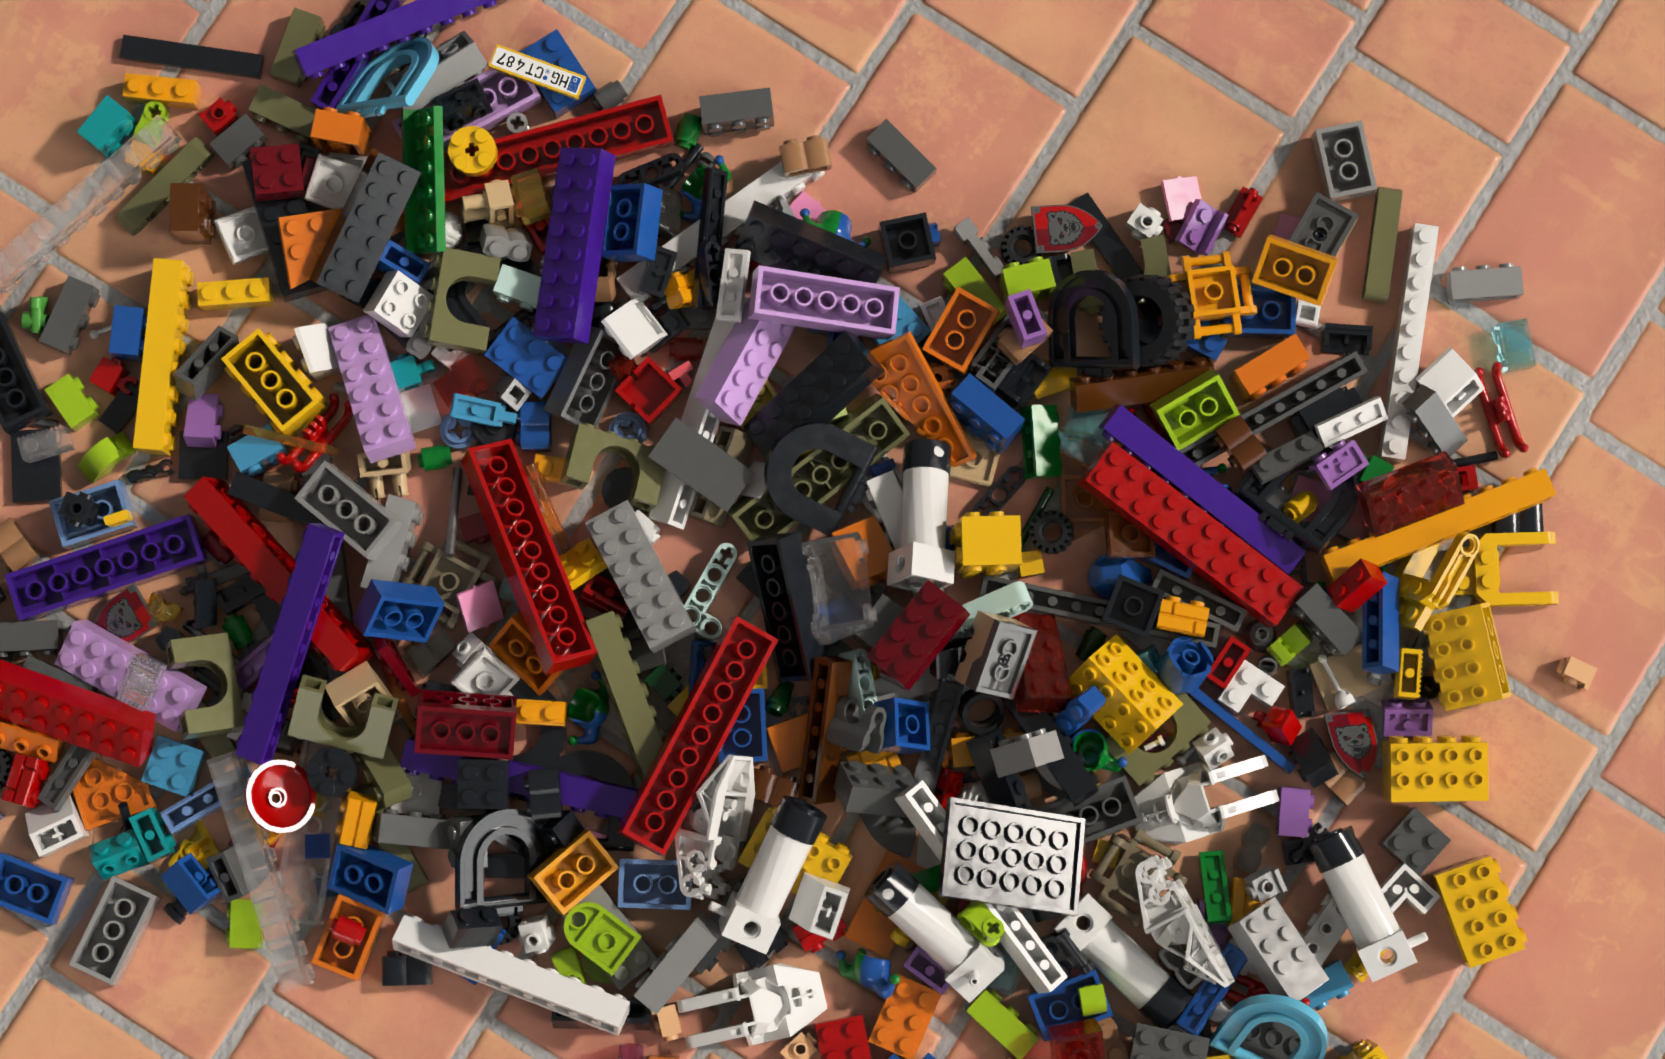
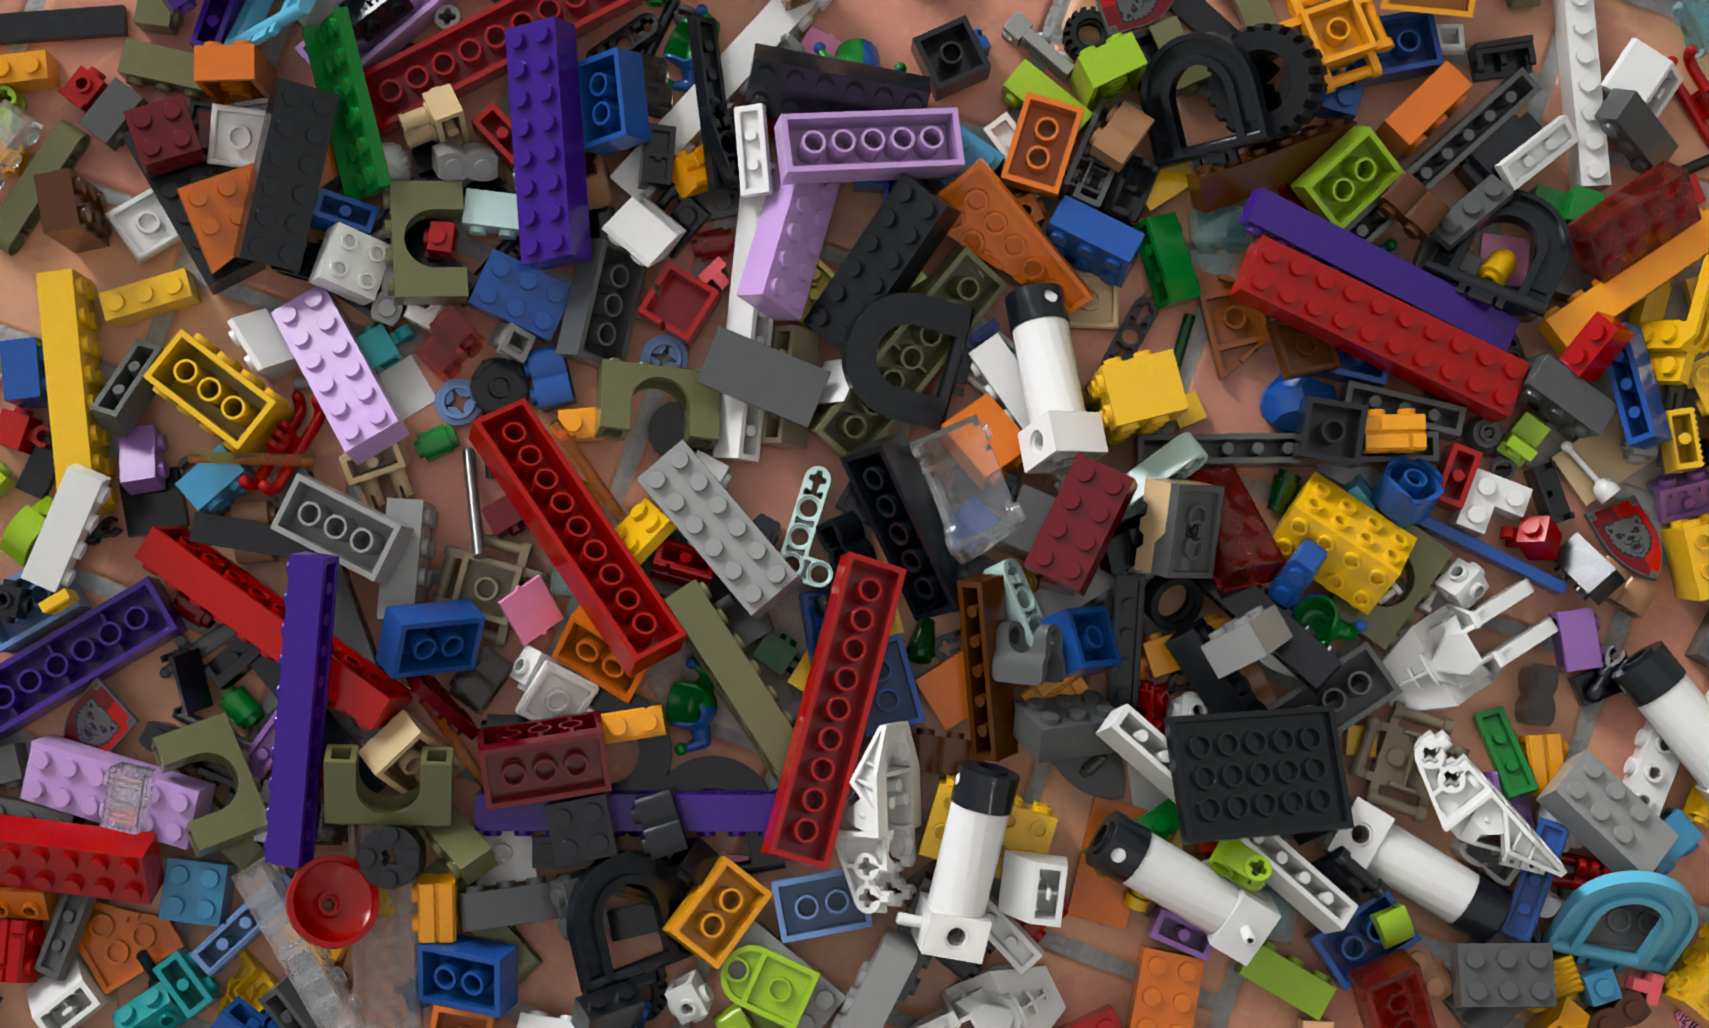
camera: 10 degrees left, 0 degrees up
clear yellow hair [147,592,184,622] -> none
clear blue tile [305,833,331,859] -> none
yellow brick [448,126,498,177] -> none
dark azure hinge [449,393,517,427] -> none
clear yellow brick [510,168,551,226] -> none
clear red plate [607,351,638,383] -> none
blue piece [836,947,900,999] -> none
medium lavender brick [1004,289,1047,349] -> none
black tyre [1029,510,1074,554] -> none
light grey brick [1244,865,1287,903] -> none
medium lavender bracket [1308,439,1369,490] -> none
none -> white brick [20,463,111,593]
none -> red brick [423,220,460,262]
none -> black brick [816,510,877,574]
none -> white plate [985,894,1046,975]

